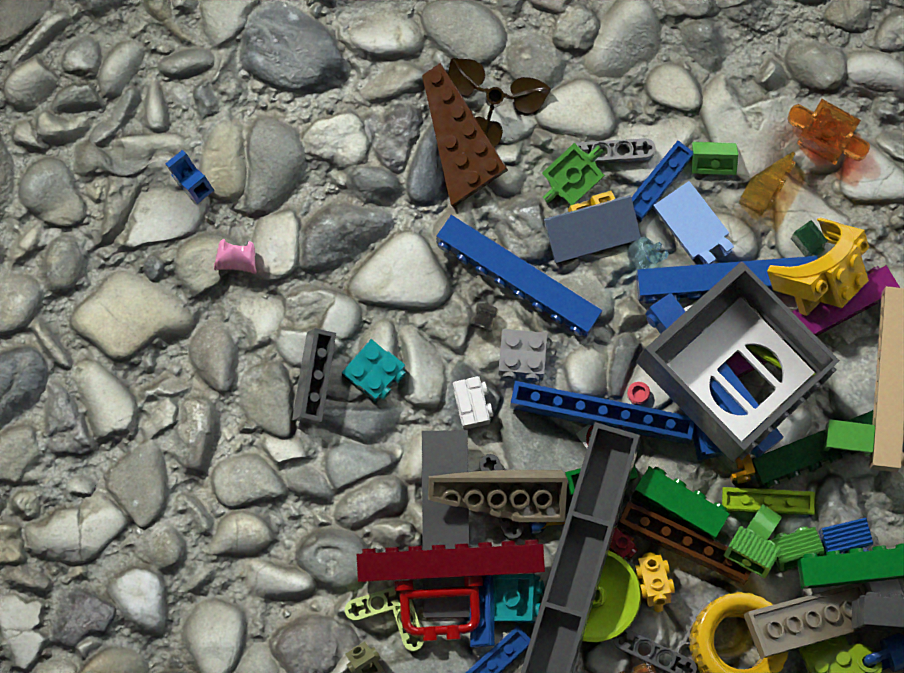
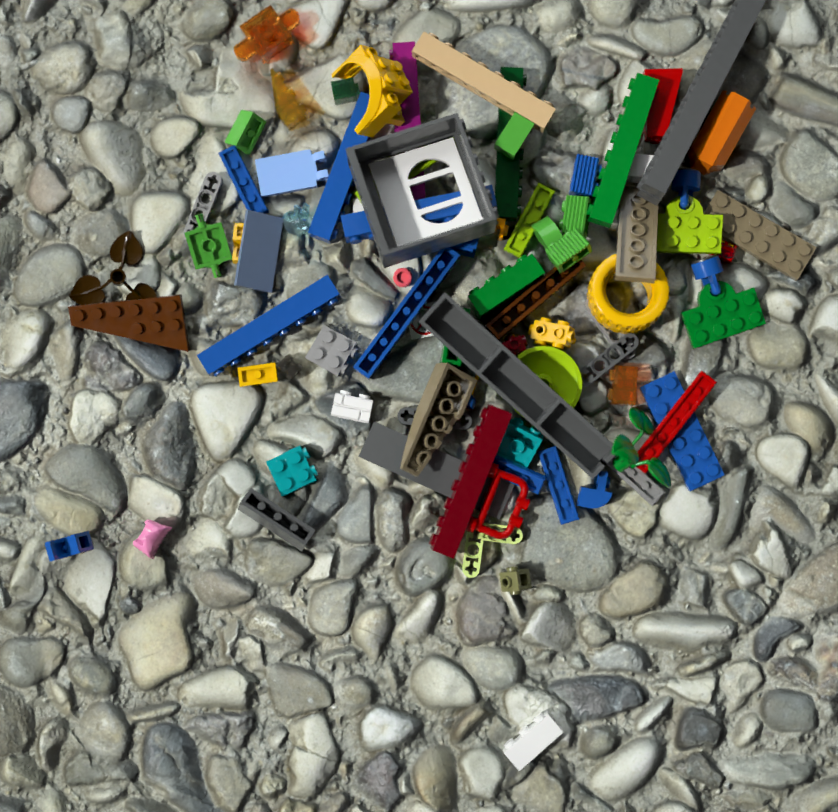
camera: 60 degrees left, 10 degrees up
none -> yellow plate [237,363,278,387]

